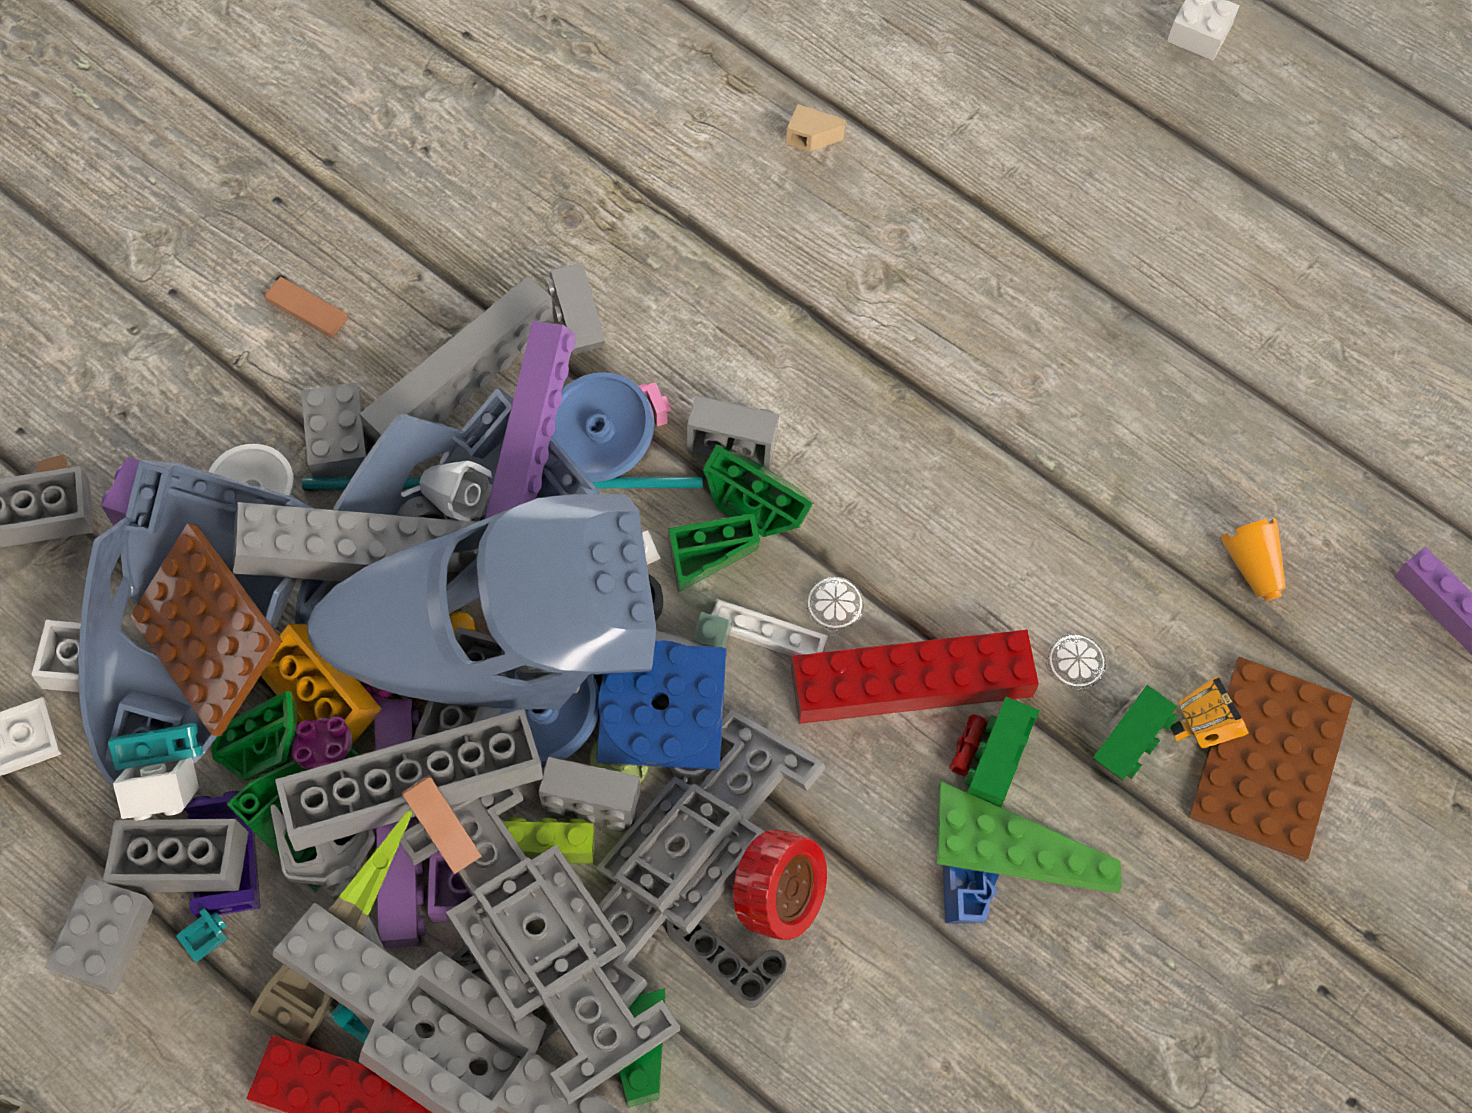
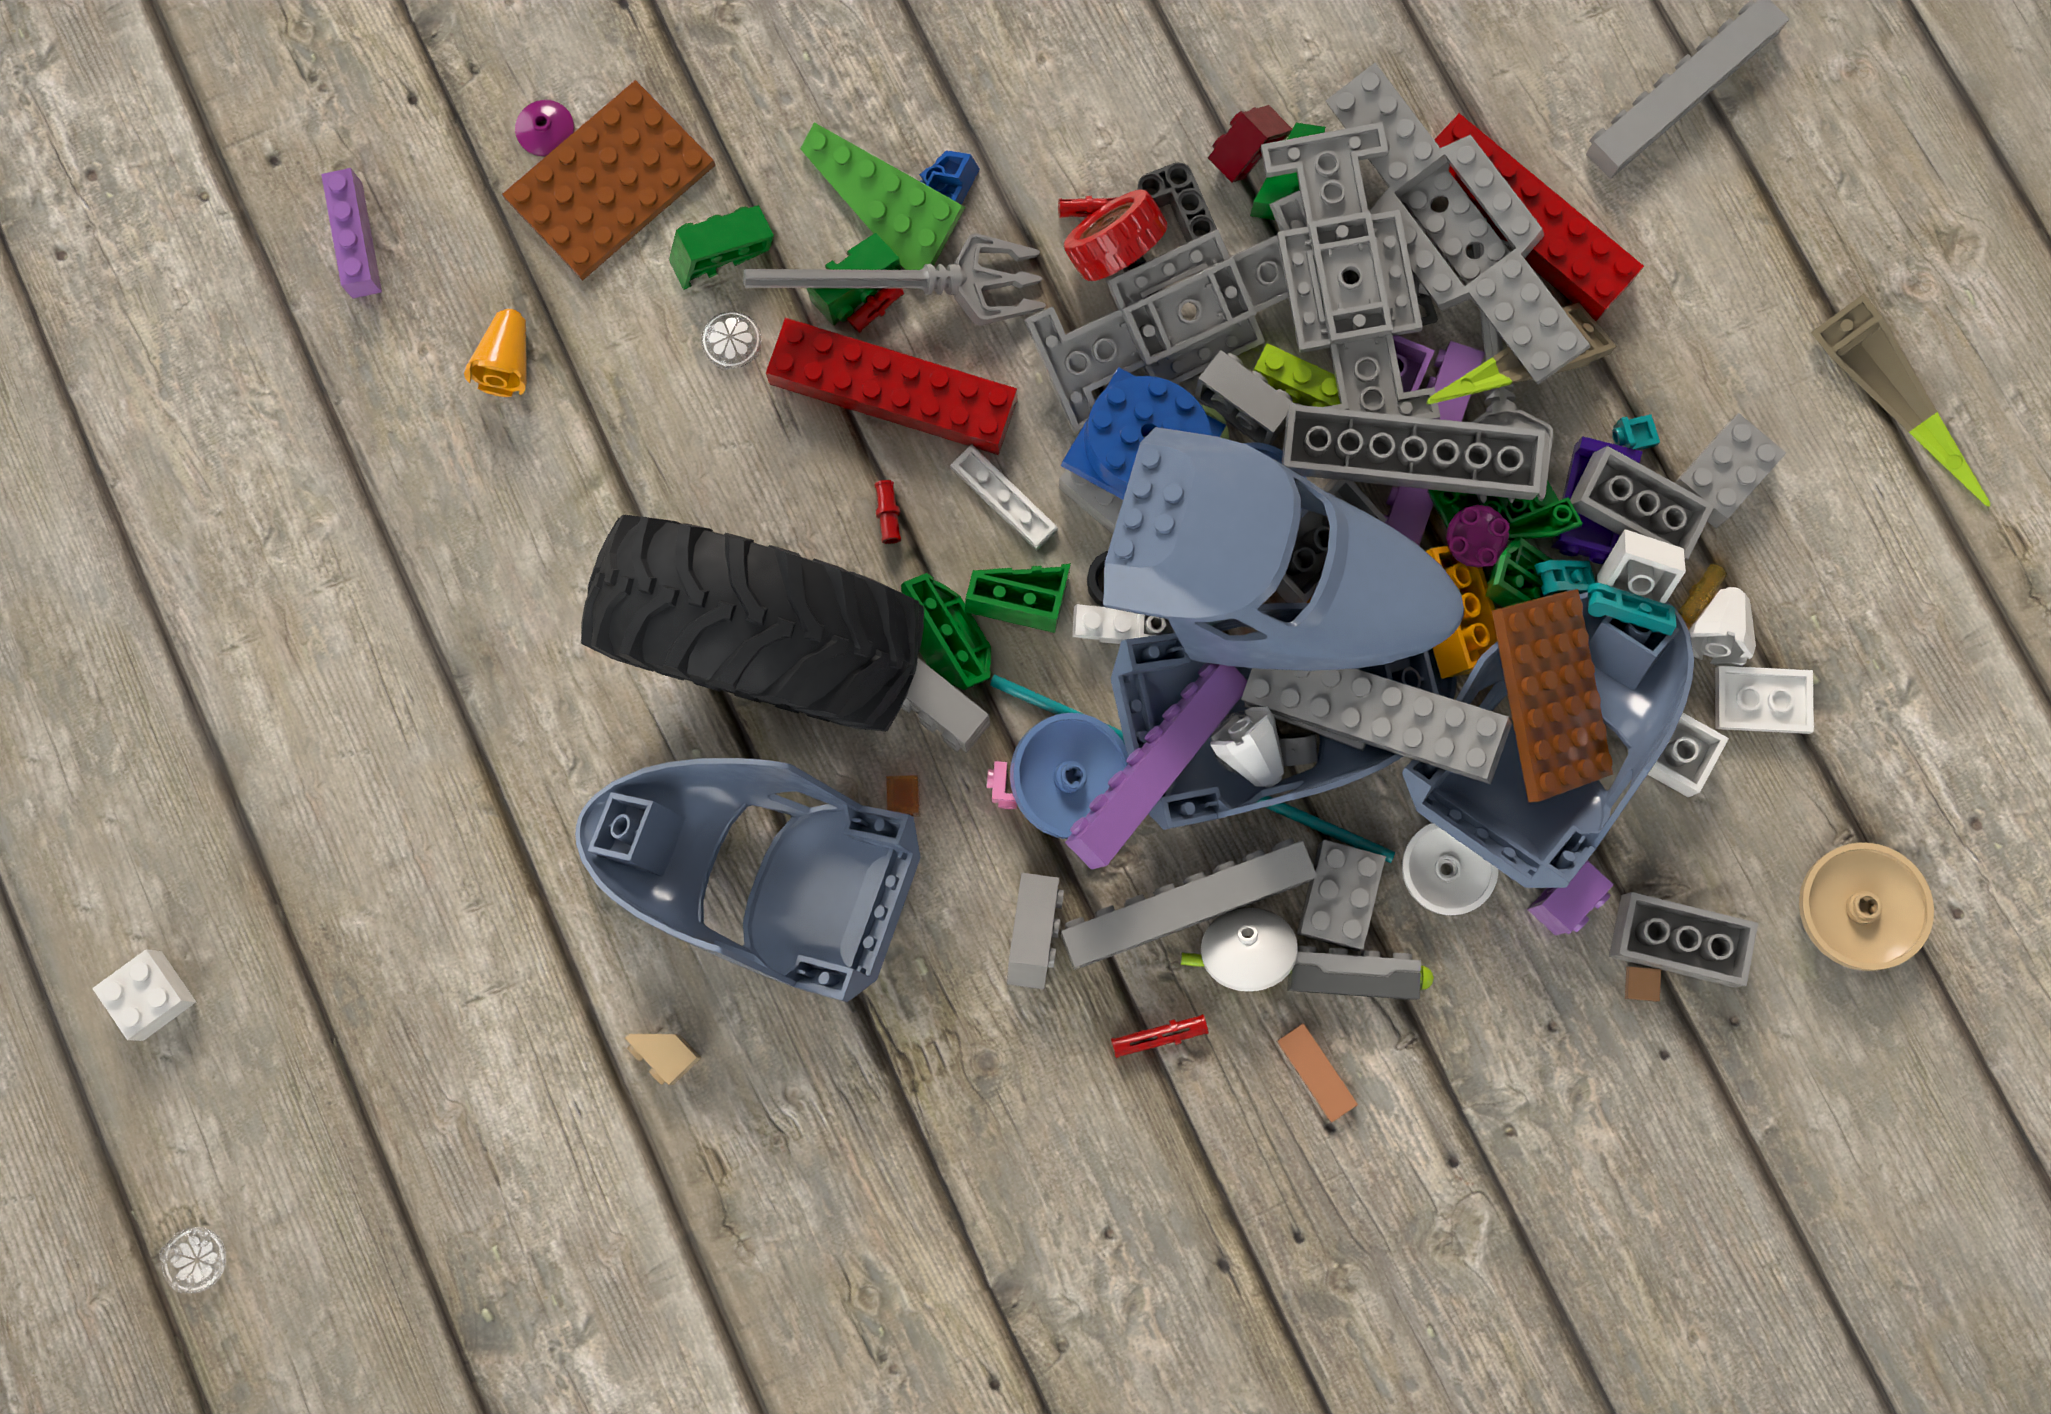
camera: 150 degrees left, 15 degrees up
nougat tile [402,775,482,874] -> none
sand green brick [693,612,733,648] -> none
dish [805,577,864,634] -> none
light orange torso [1170,676,1249,748] -> none
none -> magenta dish [515,100,575,157]
none -> sand blue piece [575,758,921,1002]
none -> black tyre [581,515,924,732]
none -> light grey piece [743,234,1046,326]
none -> red pin [874,480,901,544]
none -> clear orange brick [886,775,921,817]
none -> red pin [1058,195,1118,219]
none -> red pin [1111,1014,1209,1058]
none -> piece [1181,946,1434,1000]
none -> white dish [1201,908,1298,991]
none -> dark red brick [1208,105,1292,183]
none -> teal plate [1535,560,1596,596]
none -> clear yellow pin [1678,564,1727,624]
none -> white cone [1689,587,1756,666]

